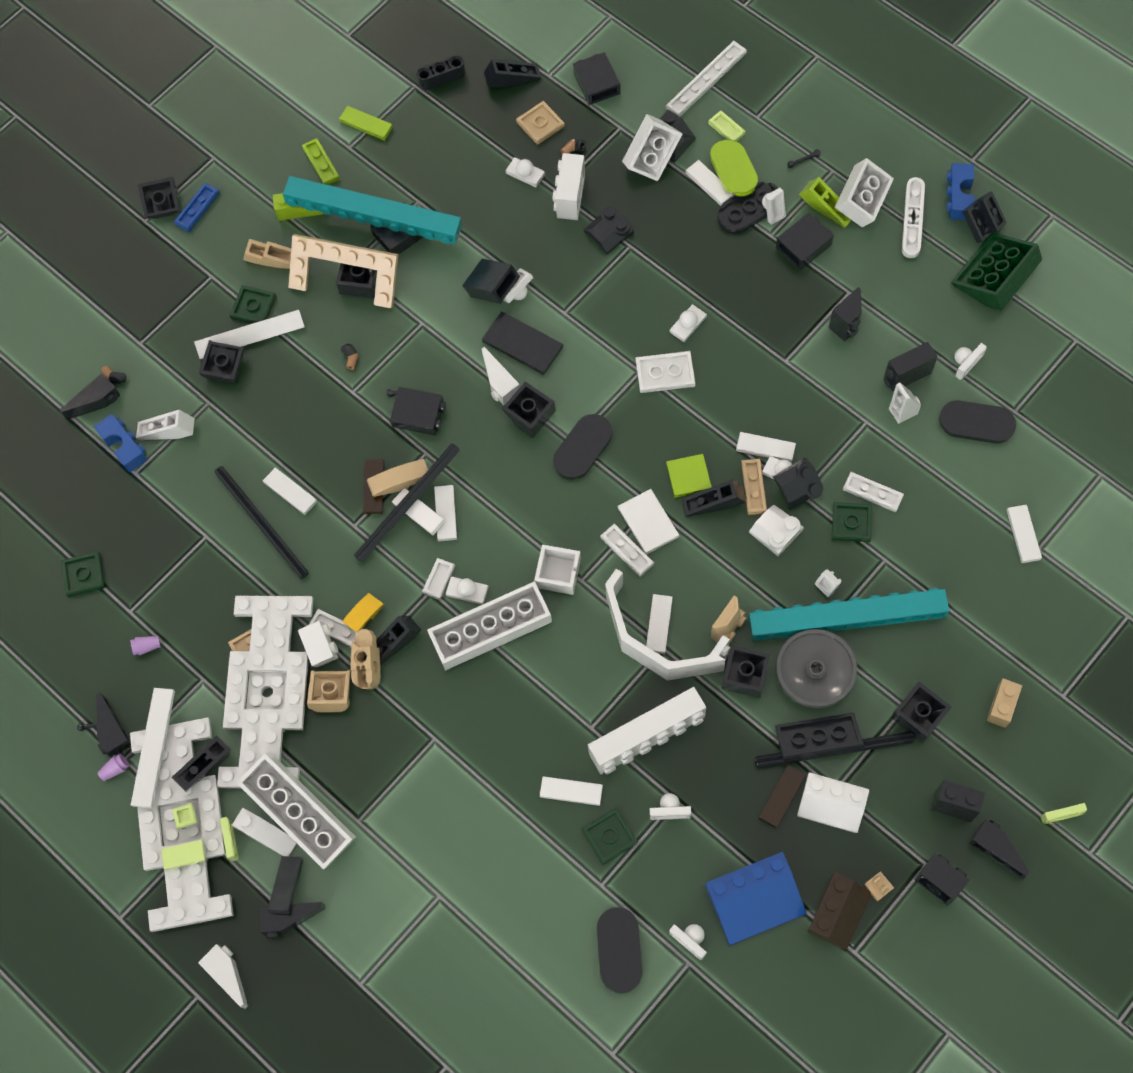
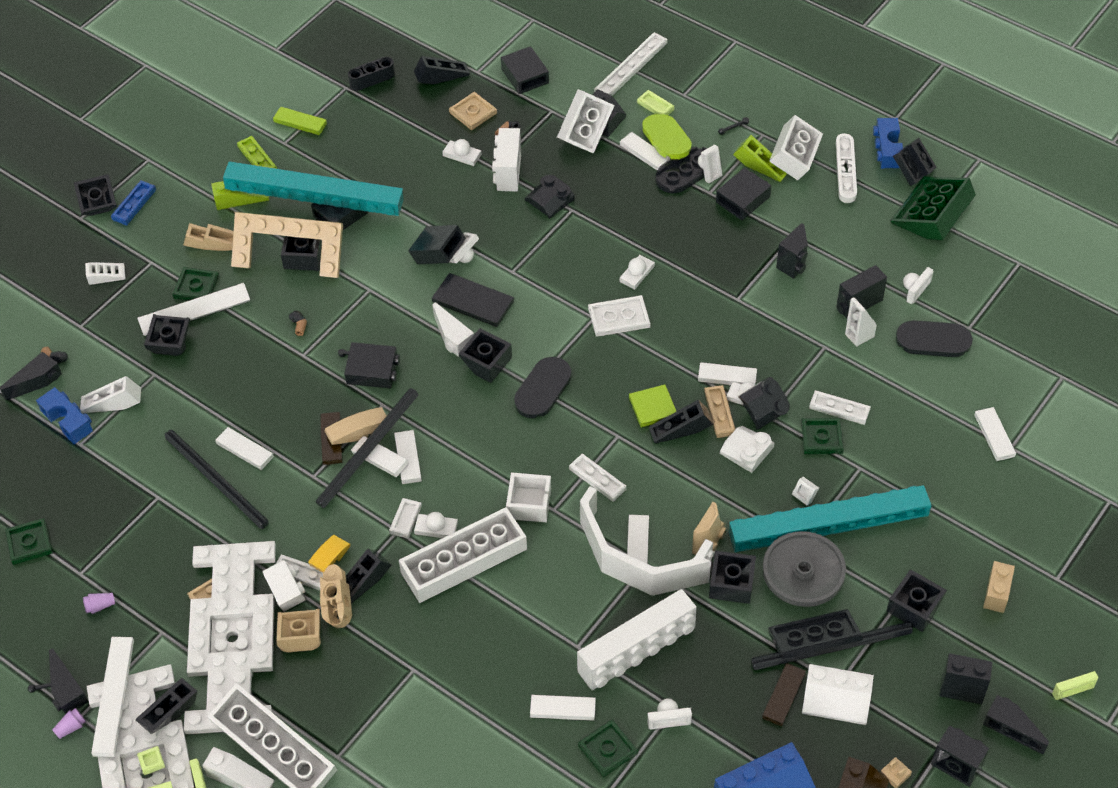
camera: 10 degrees left, 15 degrees down
white tile [618,489,679,555] -> none
none -> white slope [85,263,125,285]

